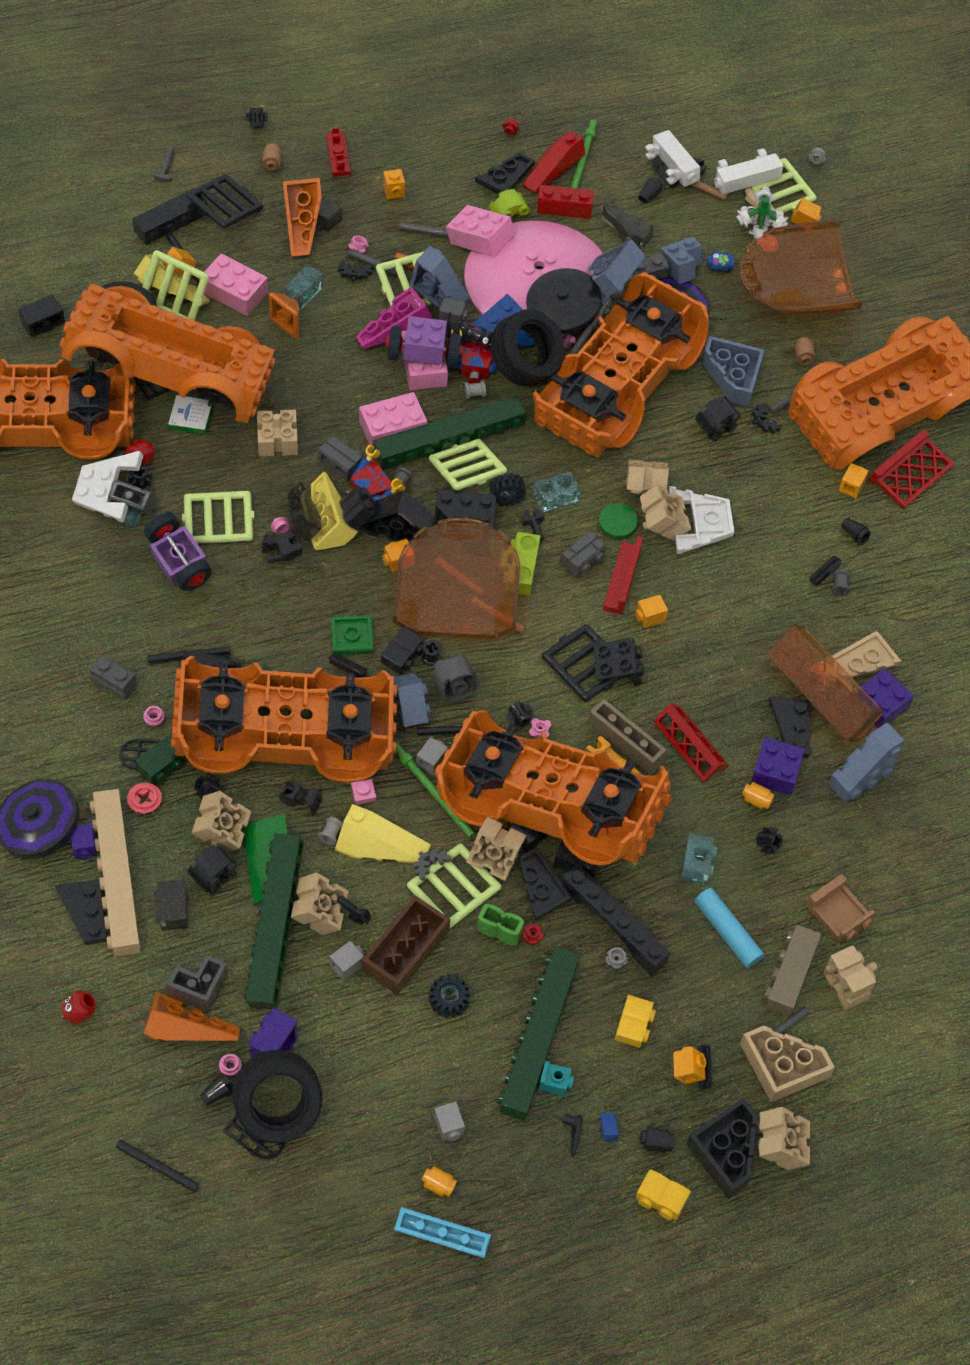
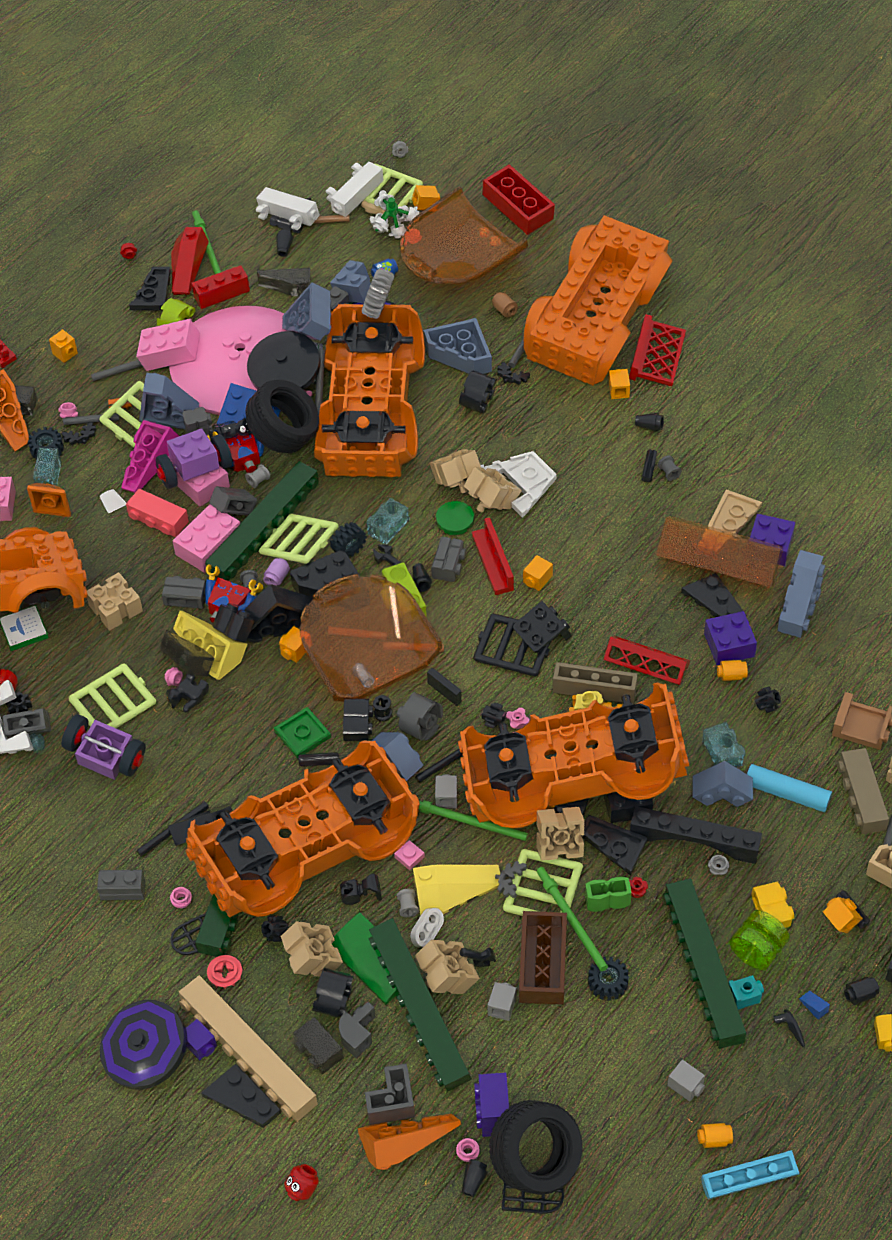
camera: 25 degrees left, 5 degrees down
none -> black bush [28,427,64,462]
none -> white sticker [100,489,126,513]
none -> coral brick [126,489,189,537]
none -> dark grey brick [210,486,257,515]
none -> lavender brick [263,558,290,586]
none -> dark grey brick [339,1002,375,1059]
none -> clear pin [352,663,375,688]
none -> light grey gear [362,268,394,319]
none -> white plate [410,908,444,947]
none -> black cone [412,563,432,592]
none -> black tile [427,668,462,706]
none -> red brick [482,164,555,235]
none -> bright green bar [536,867,608,971]
none -> light yellow animal [574,691,603,710]
none -> sand blue brick [693,761,753,807]
none -> clear neon green wheel [729,910,790,970]

